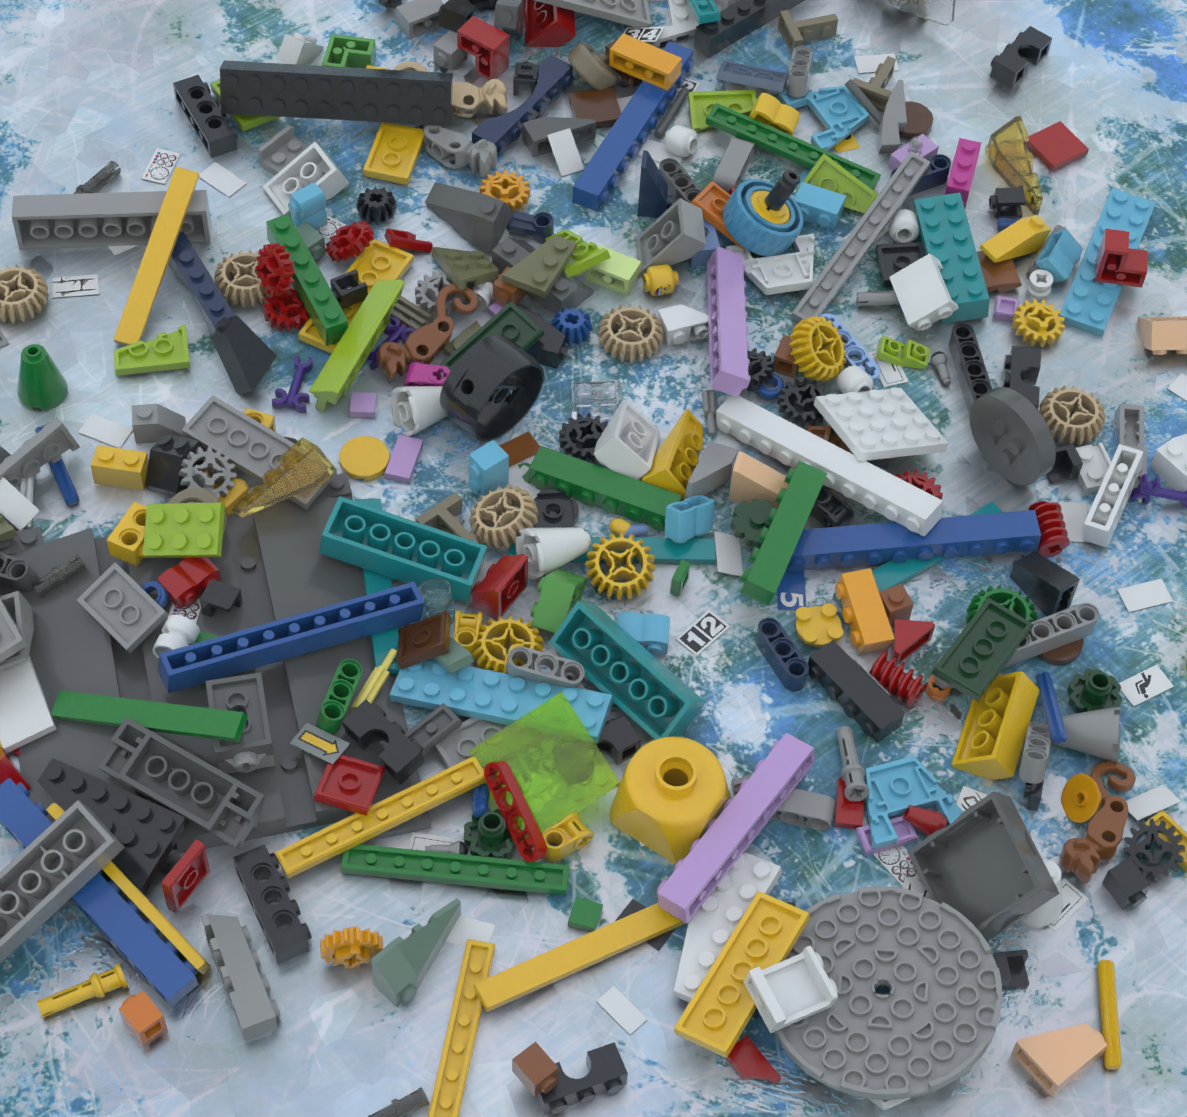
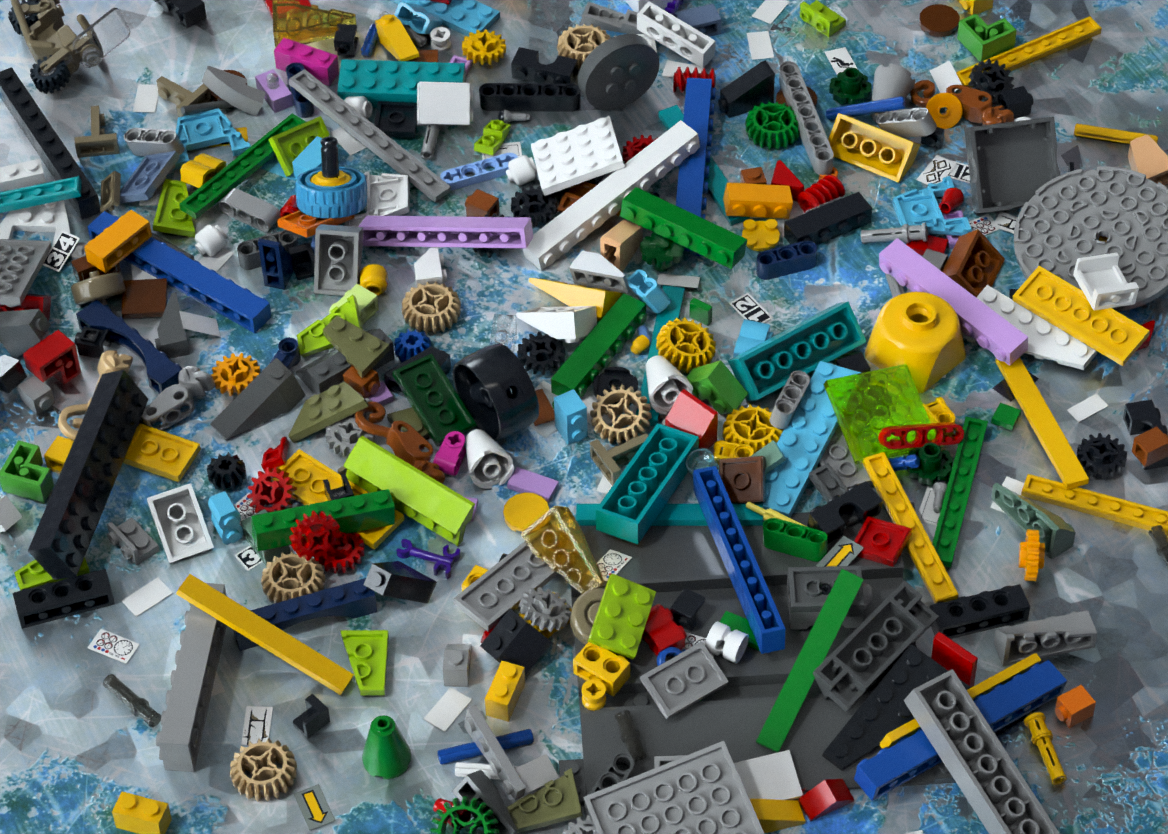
camera: 75 degrees left, 5 degrees down
light grey axle [702,390,717,436] -> none
yellow gear [789,316,847,382] -> none
dark green tile [932,598,1034,702] -> none
none -> dark tan tile [100,171,121,213]
none -> black panel [293,694,330,739]
none -> yellow wheel [581,679,606,711]
none -> white sticker [587,549,632,581]
none -> sand blue brick [675,4,722,37]
none -> dark orange slope [942,229,1005,297]
none -> black gear [1076,433,1127,479]

